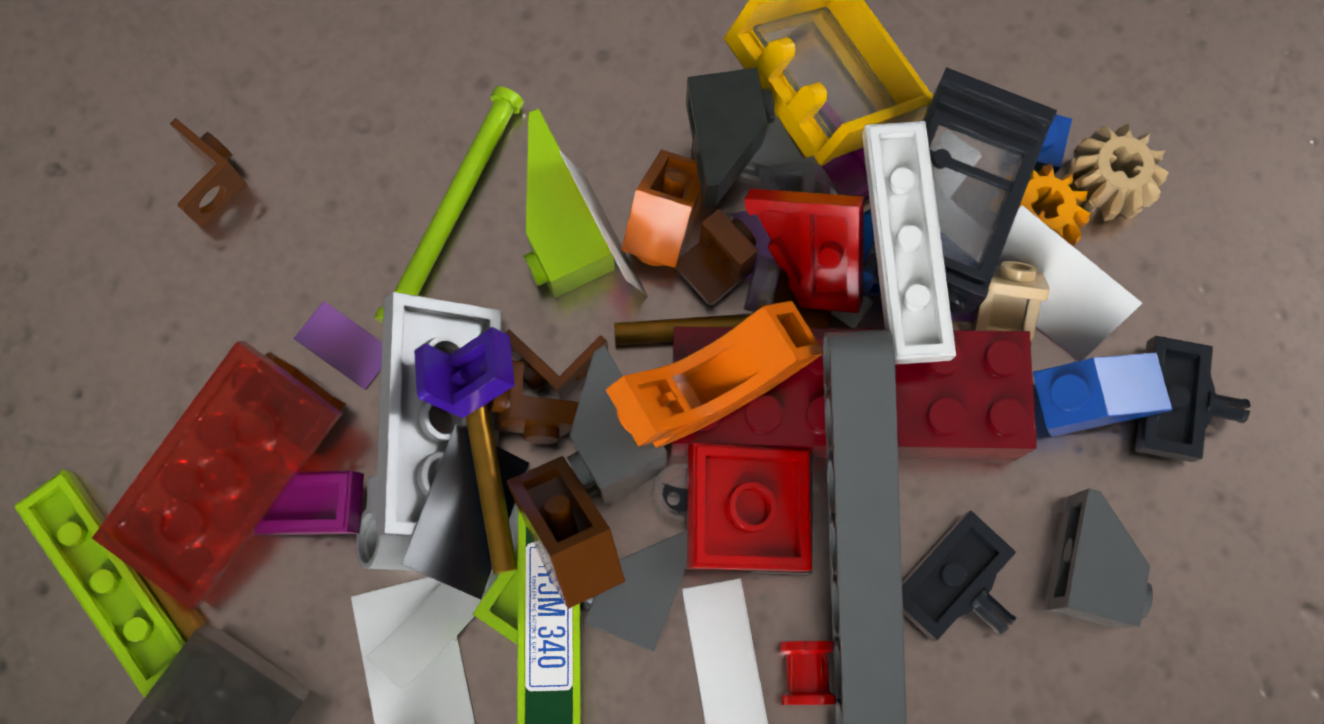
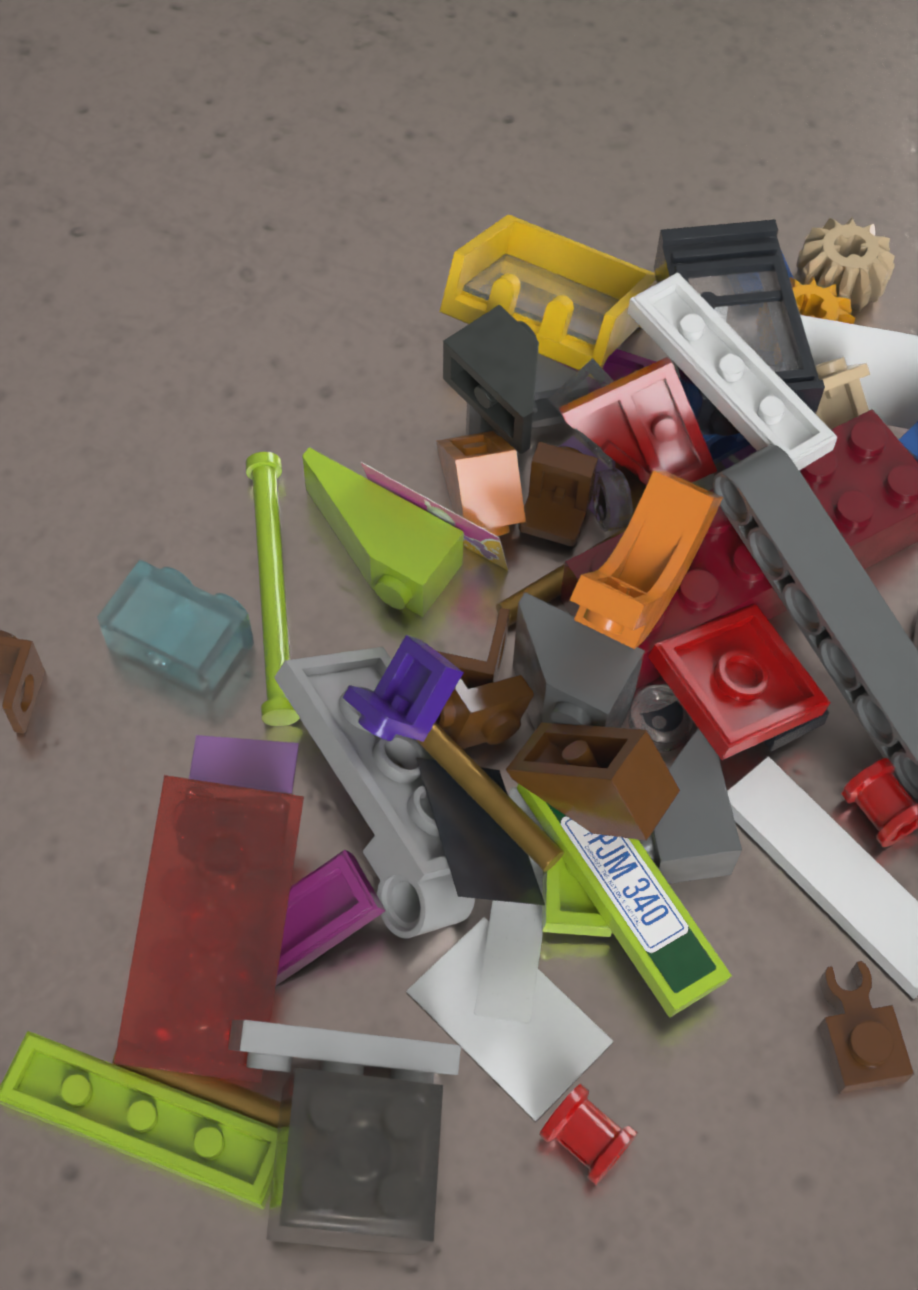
camera: 30 degrees left, 15 degrees down
none -> clear light blue brick [97,559,254,702]
none -> light grey plate [228,1020,461,1088]

